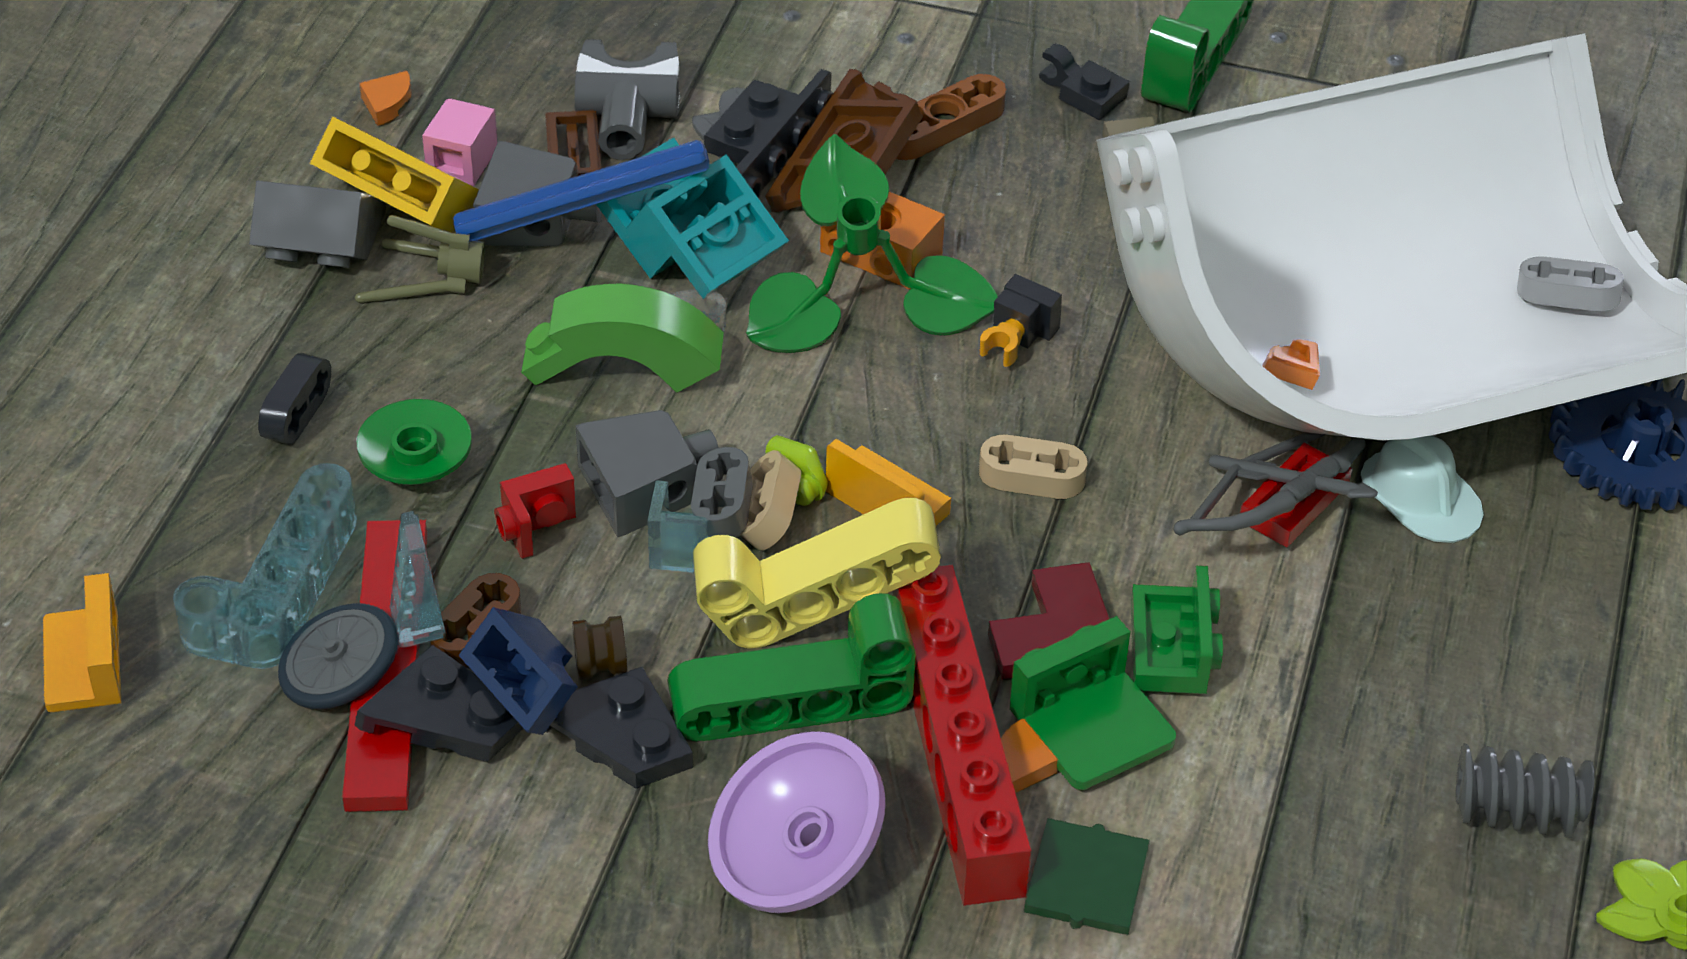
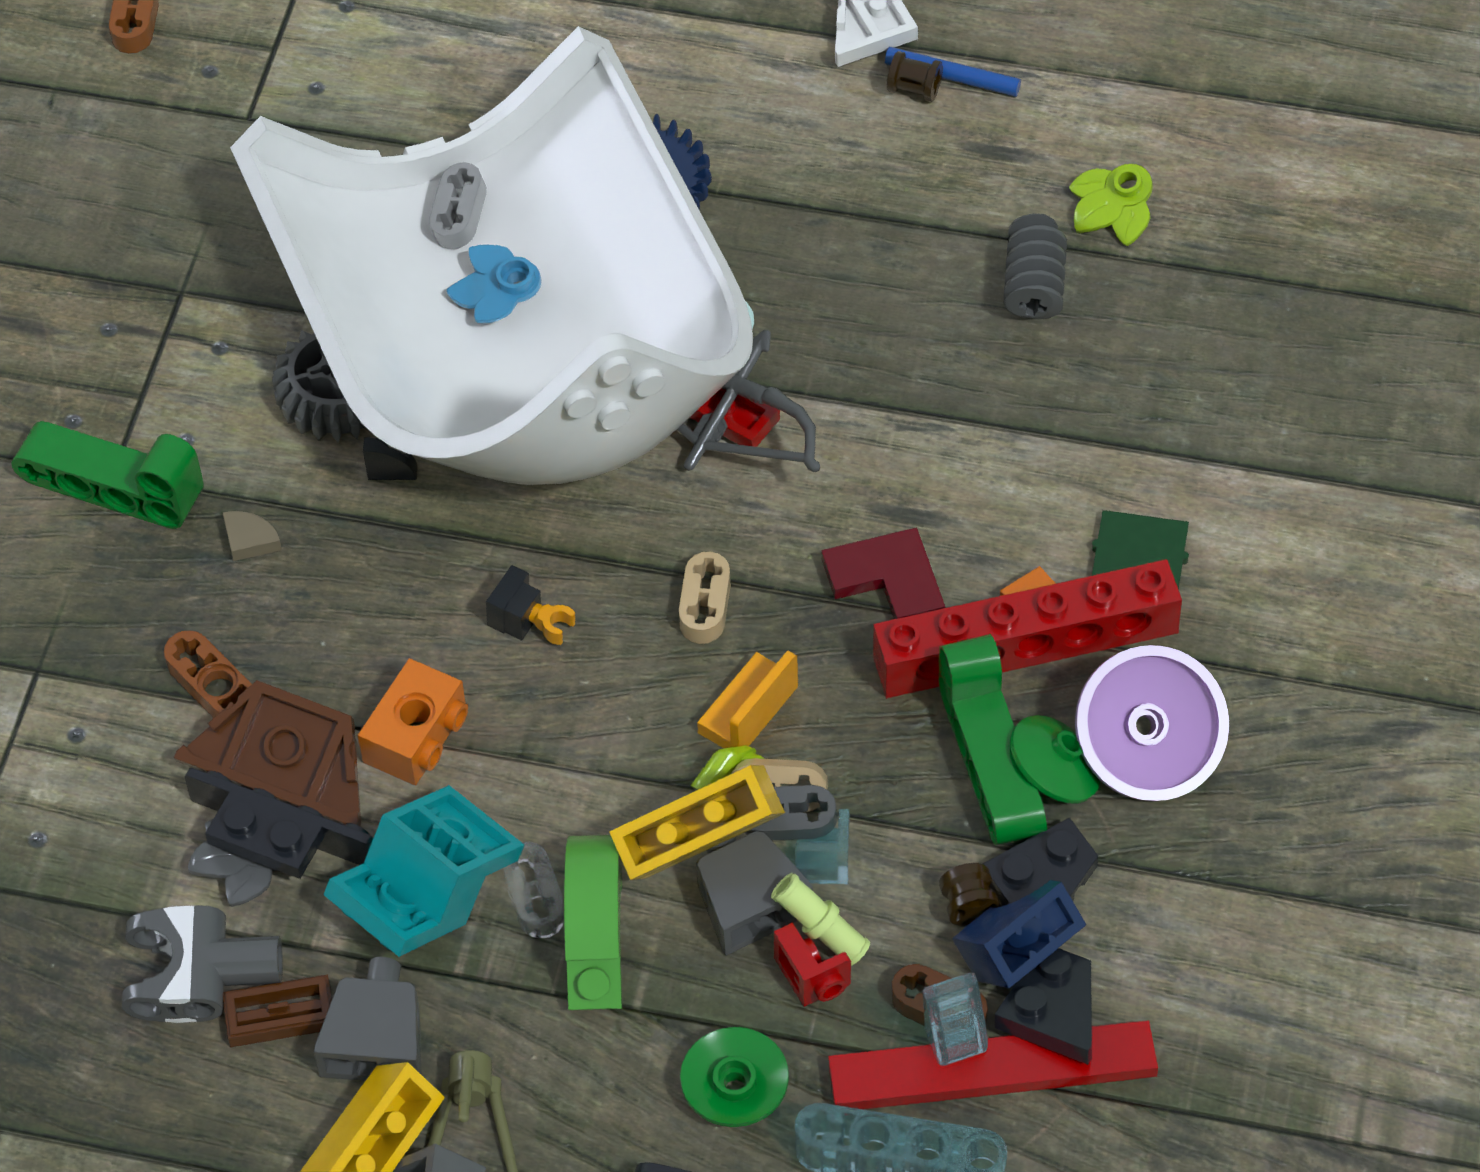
camera: 90 degrees left, 10 degrees up
dark grey wheel [278,603,398,709] -> none
bright pink panel [422,99,497,186] -> none
blue axle [453,140,710,241] -> none
light yellow beam [693,498,941,649] -> none
green plant [746,134,998,353] -> none
green bracket [1009,616,1176,790] -> none
black plate [1039,43,1130,121] -> none
green bracket [1131,565,1223,694] -> none
none -> dark azure plate [447,244,542,323]
none -> yellow brick [609,765,785,880]
none -> yellowish green pin [771,873,870,966]
none -> green dish [1010,715,1100,804]

